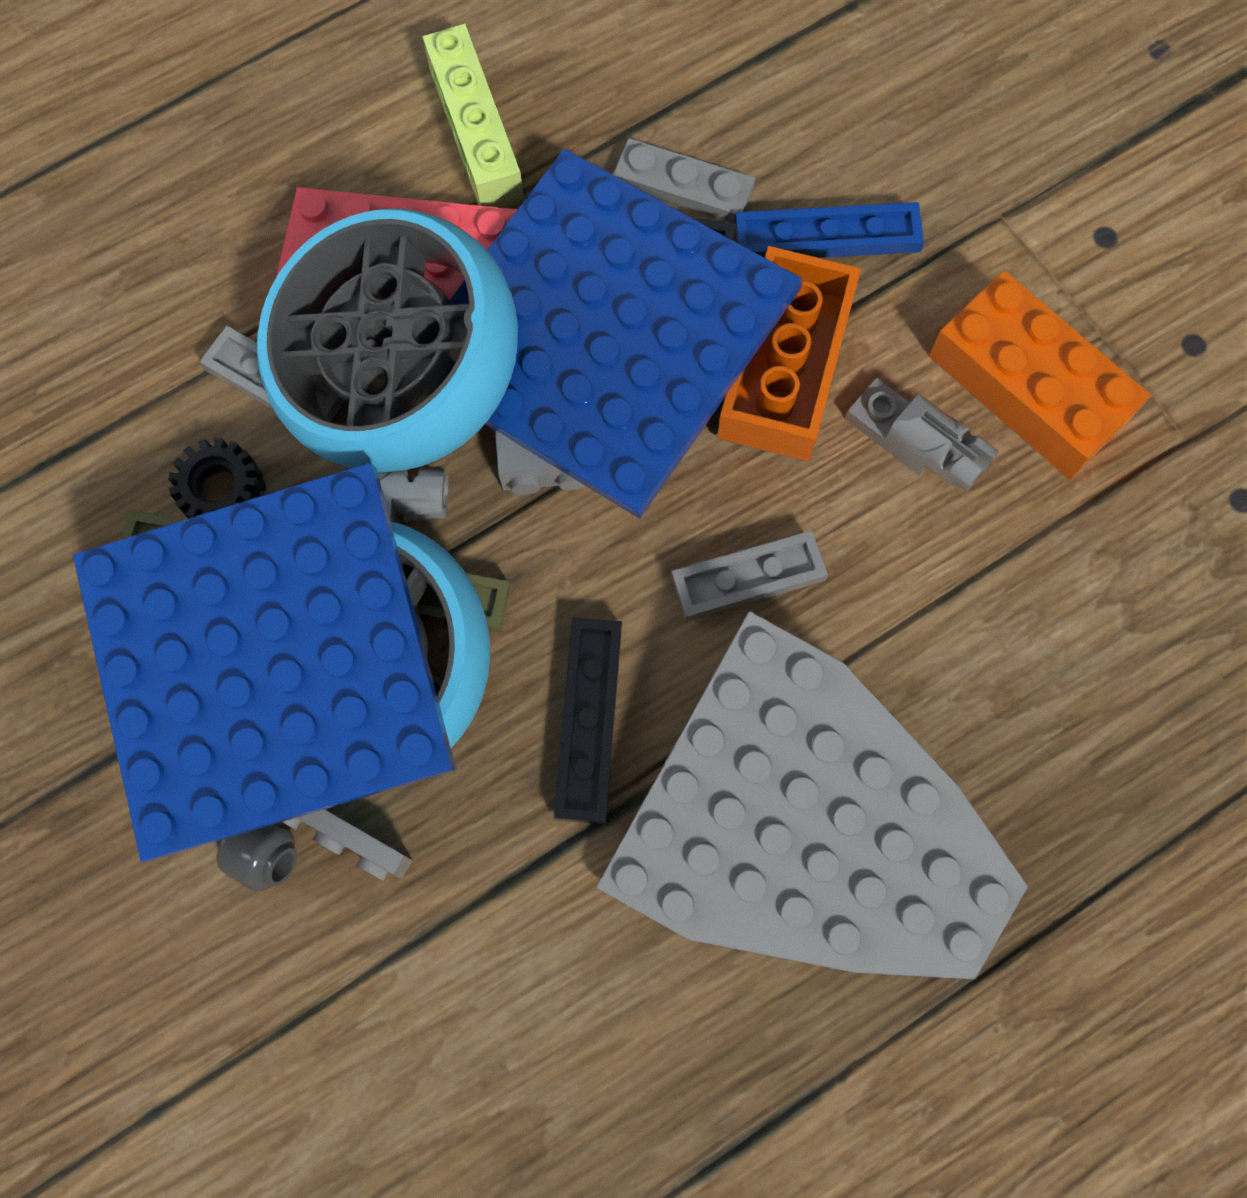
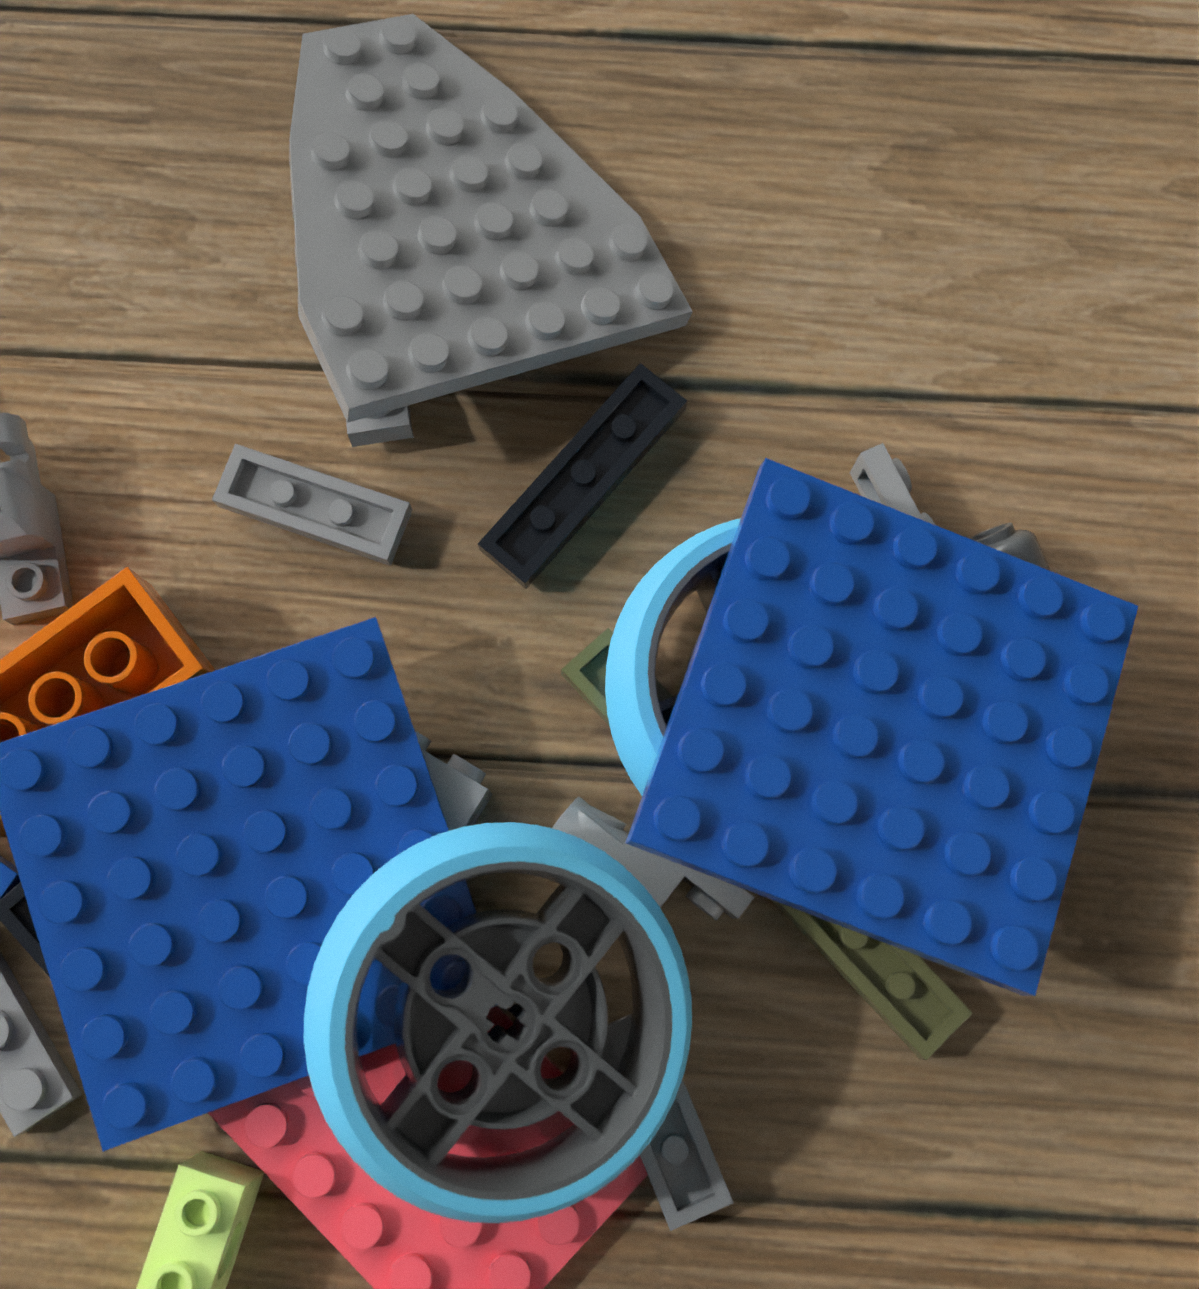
camera: 145 degrees left, 5 degrees up
black tyre [168,438,266,519] -> none

